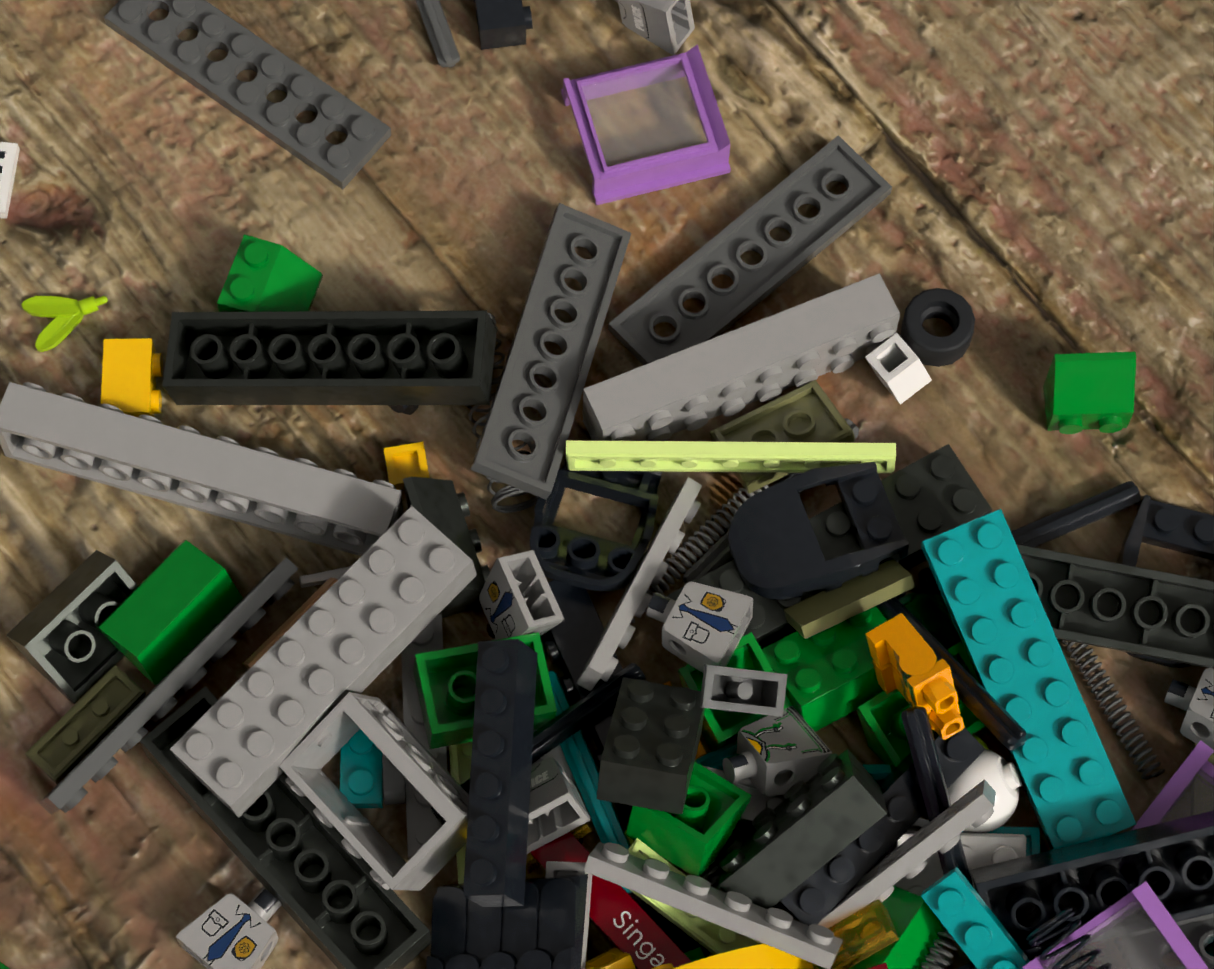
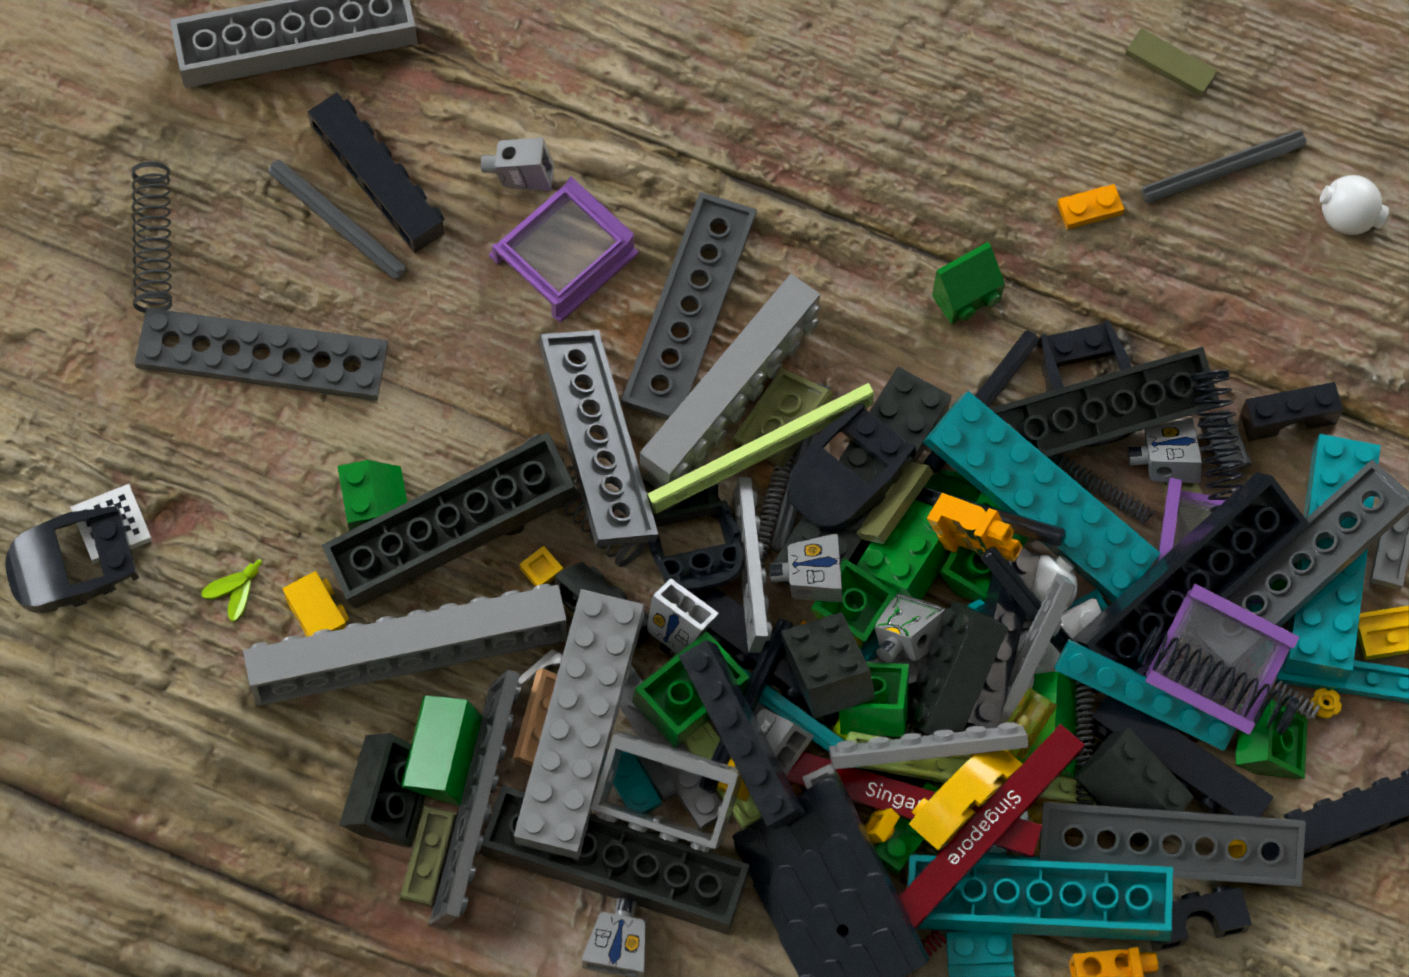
camera: 30 degrees left, 0 degrees up
dark grey slope [699,664,788,717] -> none
white brick [865,332,932,405] -> none
black tyre [901,288,975,367] -> none

